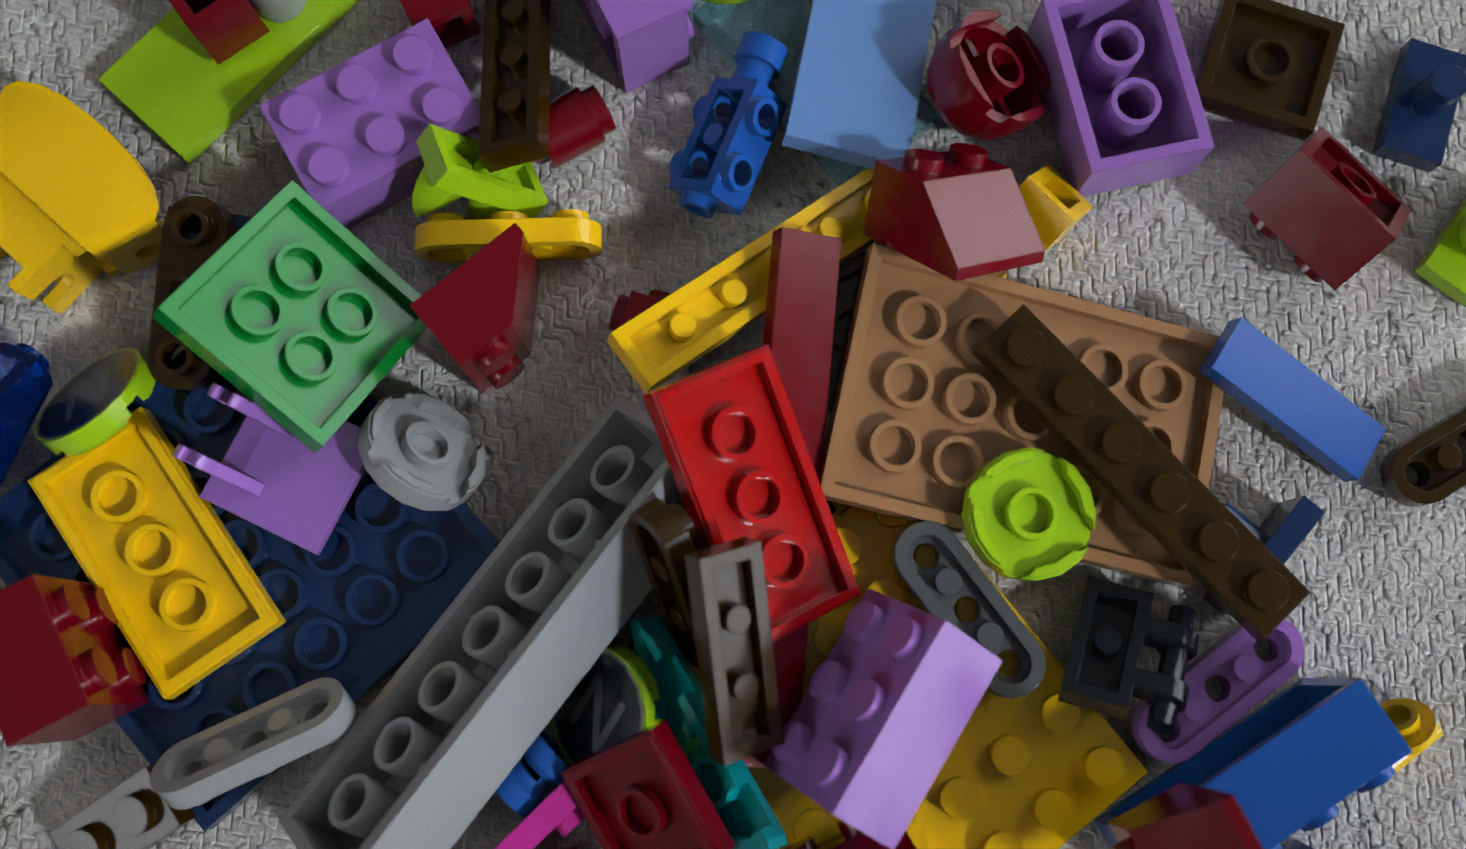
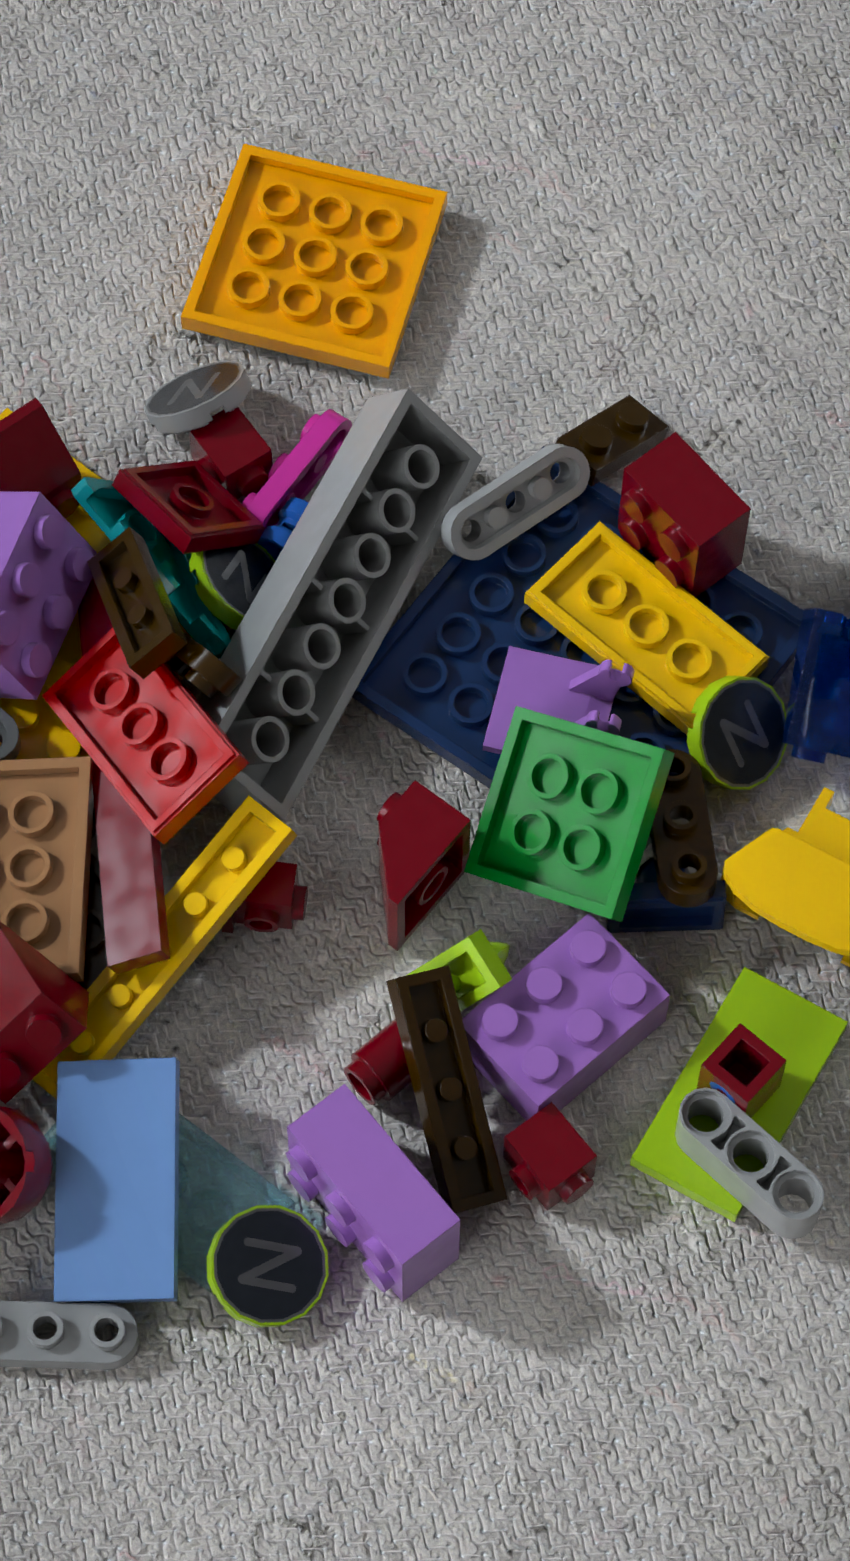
camera: 170 degrees right, 15 degrees down
light grey tile [357,393,487,511] -> none
yellow plate [414,209,602,264] -> none
blue brick [668,31,789,218] -> none

